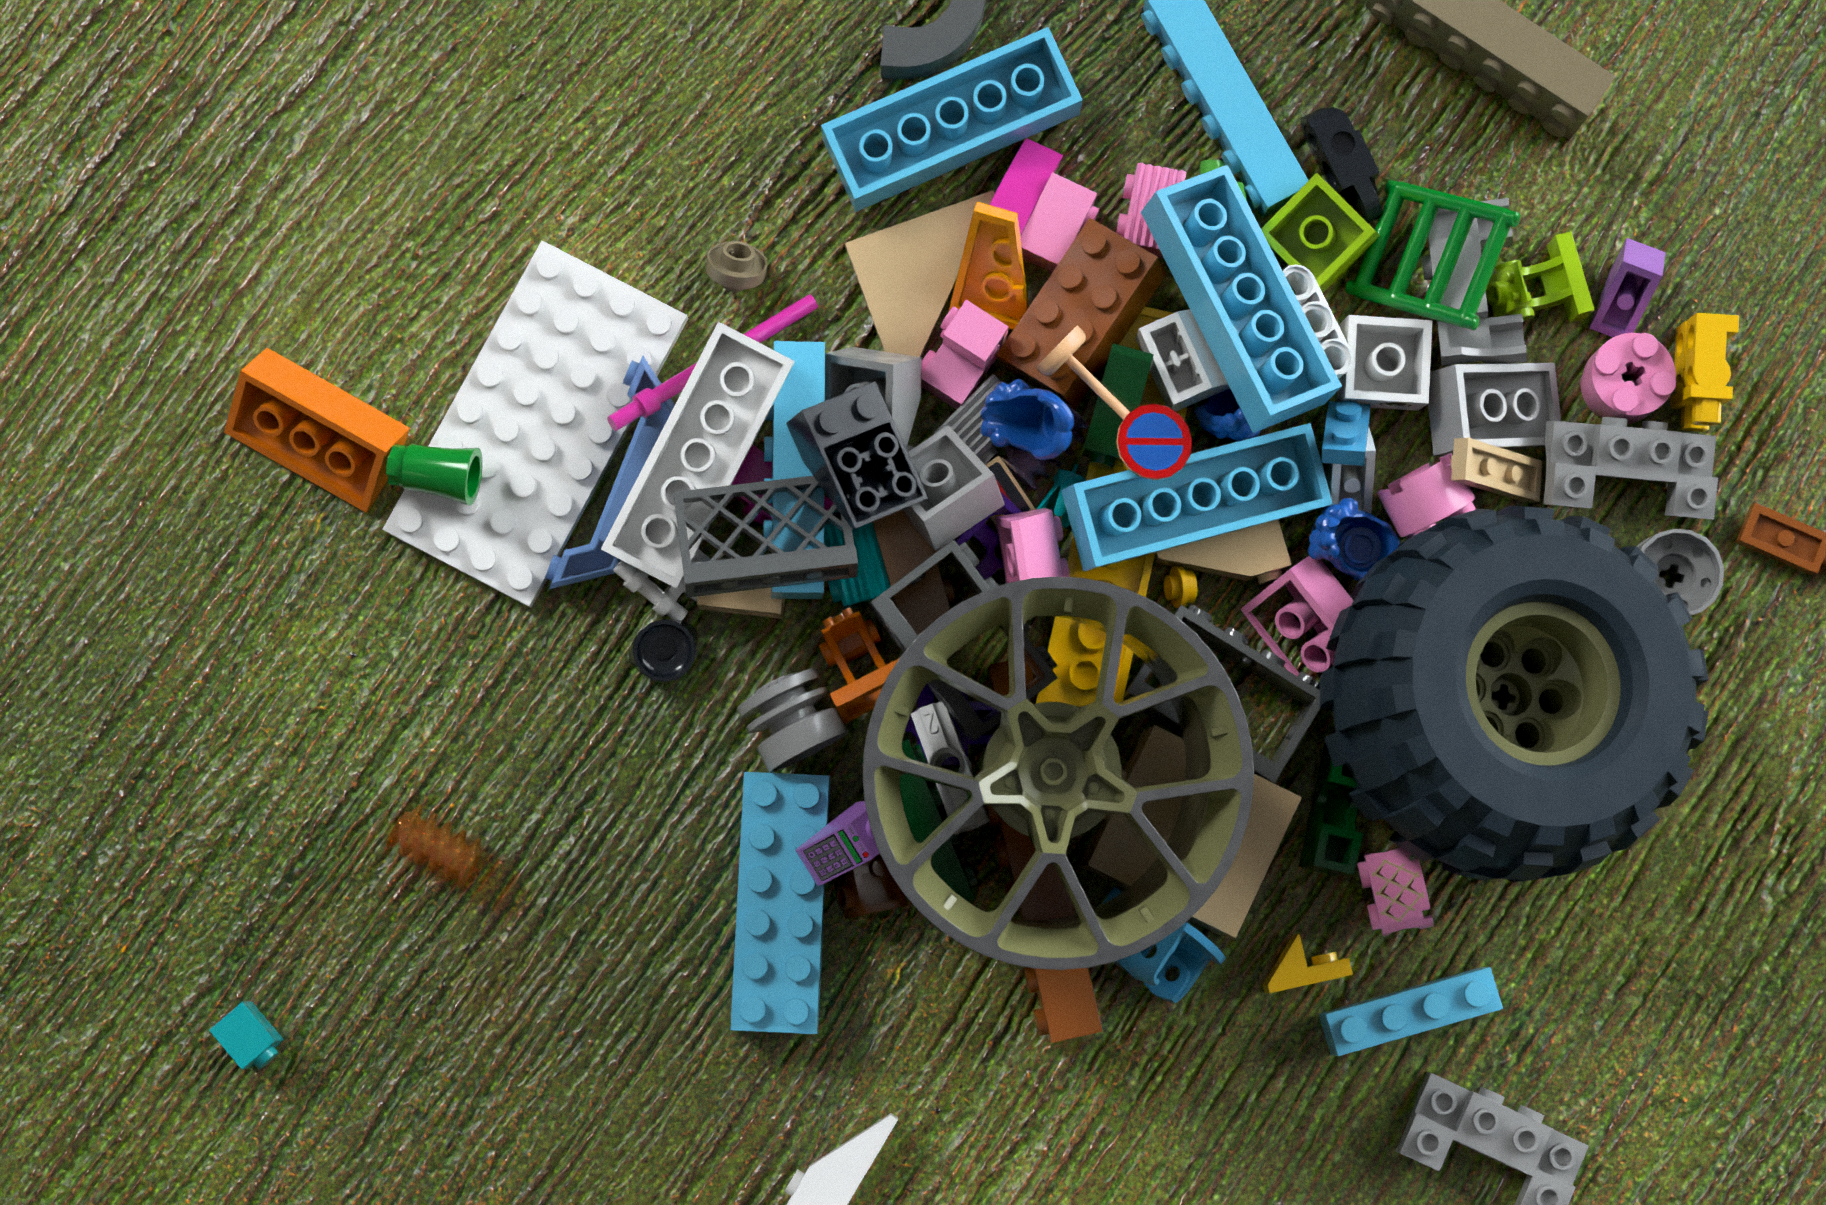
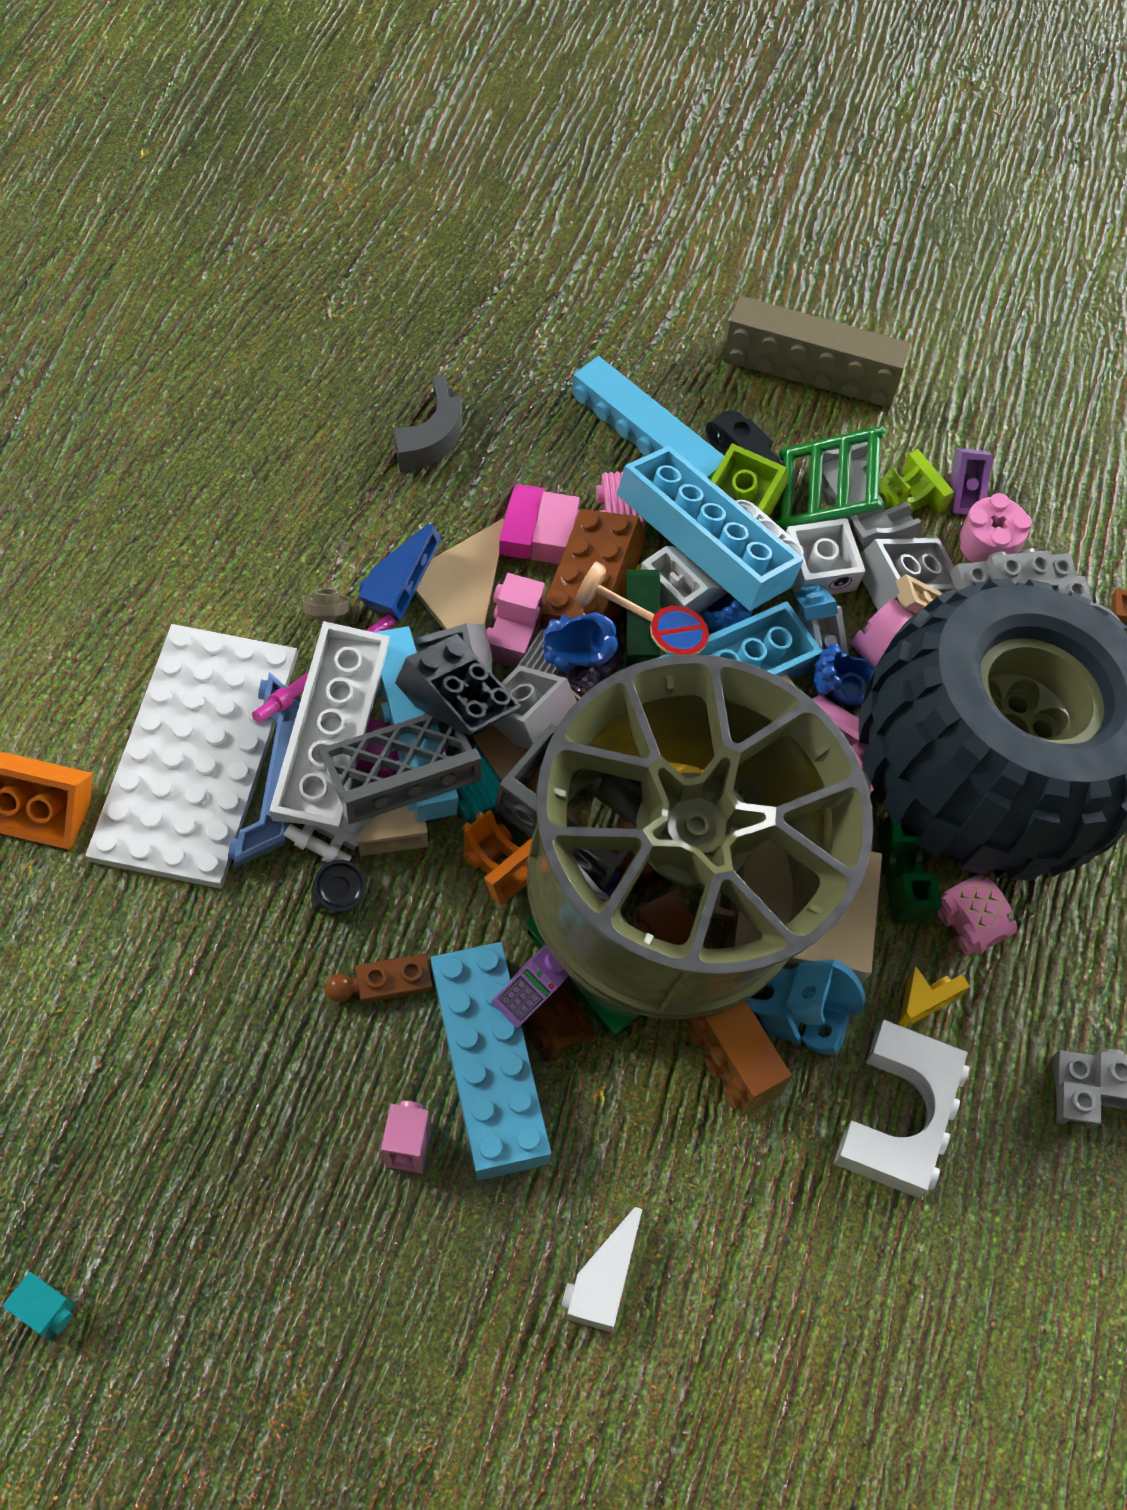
camera: 20 degrees left, 20 degrees down
green plant [386,444,483,506] -> none
clear orange piece [386,804,482,888] -> none
light grey wheel [737,668,848,773] -> none
medium azure brick [821,27,1083,212] -> none
light orange wing [949,202,1029,330] -> none
medium azure brick [1319,967,1503,1056] -> none
yellow hips [1671,313,1739,432] -> none
none -> dark orange plate [325,953,432,1004]
none -> blue slope [358,524,442,621]
none -> bright pink brick [381,1101,432,1174]
none -> white arch [833,1020,969,1198]

